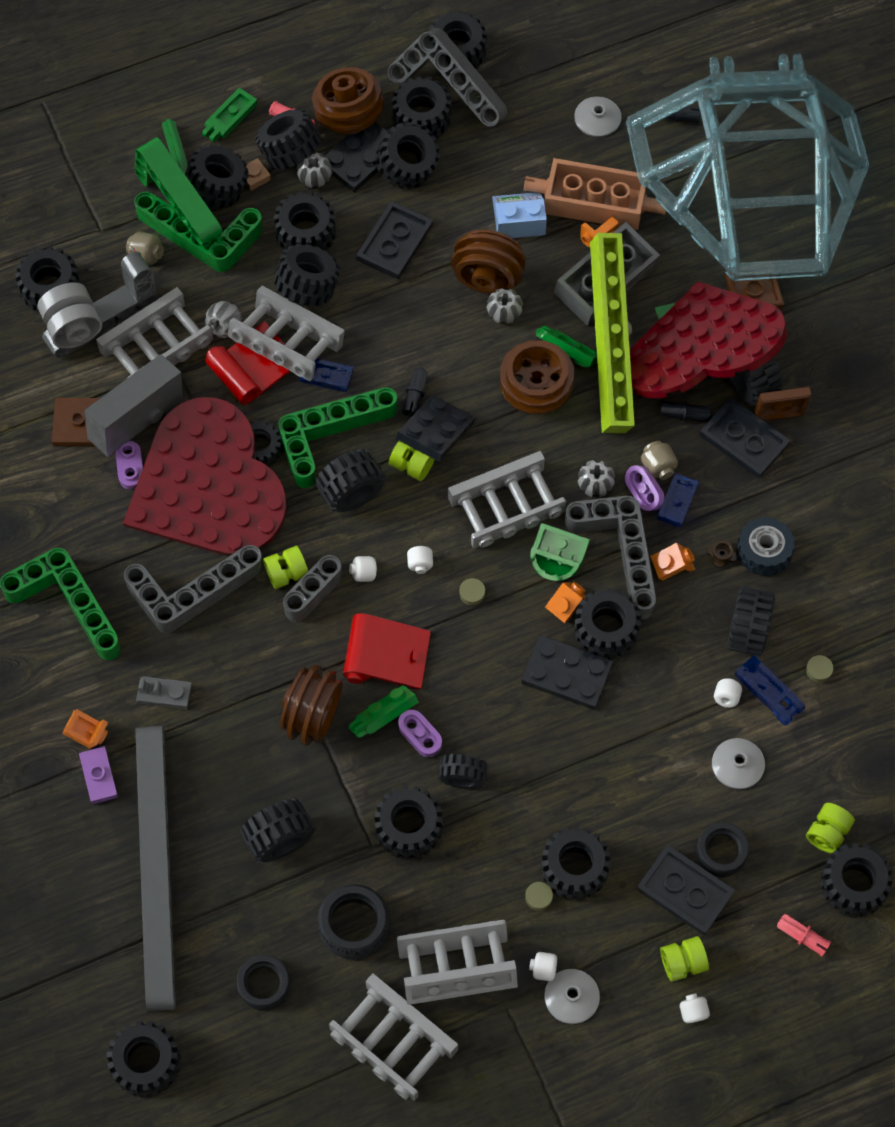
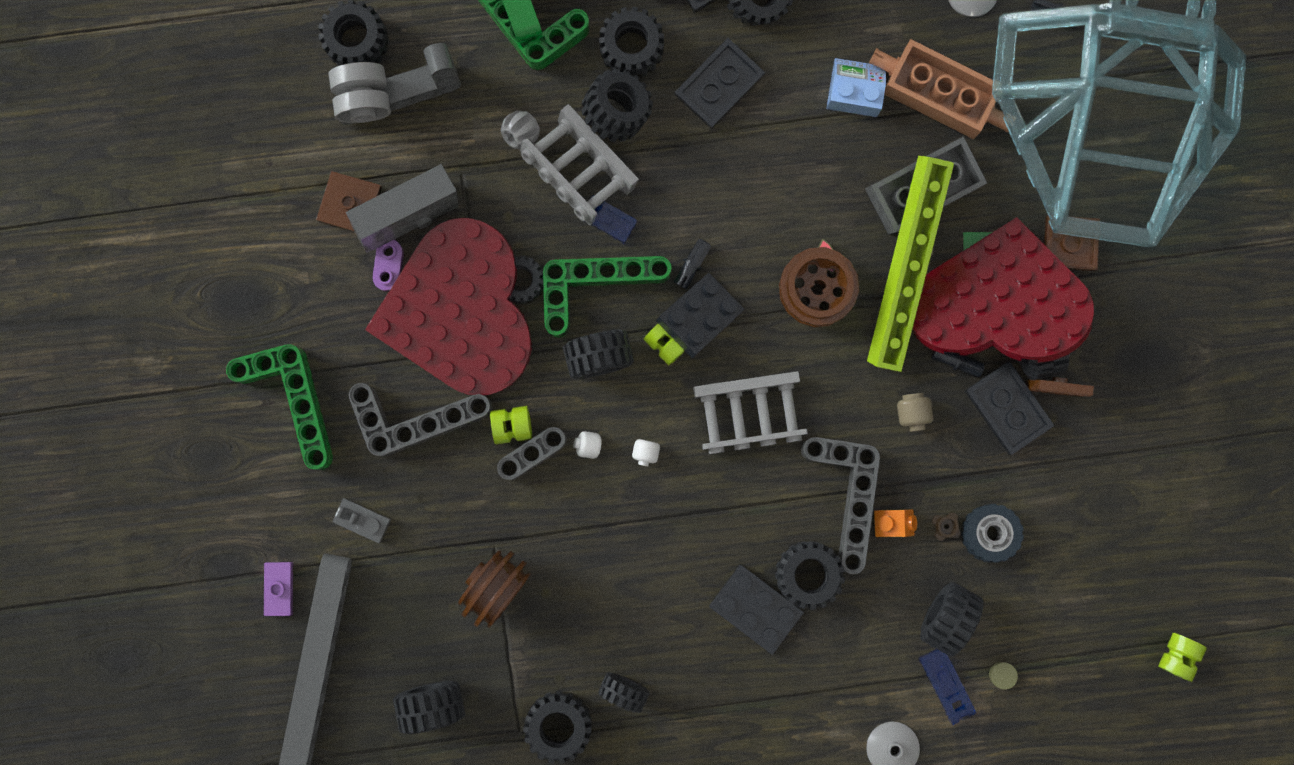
camera: 15 degrees right, 20 degrees up
orange bracket [62,709,108,749] -> none
light grey fence [96,287,213,378] -> none
dark tan head [126,231,164,265] -> none
red door [205,321,291,405] -> none
red door [343,614,431,690] -> none
green hinge [349,685,419,738] -> none
medium lavender plate [398,710,442,757] -> none
reddish brown wheel [451,229,526,294] -> none
olive tile [459,578,485,605] -> none
light grey piece [486,288,523,324] -> none
green slope [531,523,590,581] -> none
green hinge [536,326,597,367] -> none
orange bracket [545,582,586,623] -> none
light grey piece [578,460,615,497] -> none
orange bracket [580,217,619,247] -> none
medium lavender plate [625,465,664,511] -> none
clear blue plate [657,473,699,528] -> none
white piece [714,678,742,708] -> none

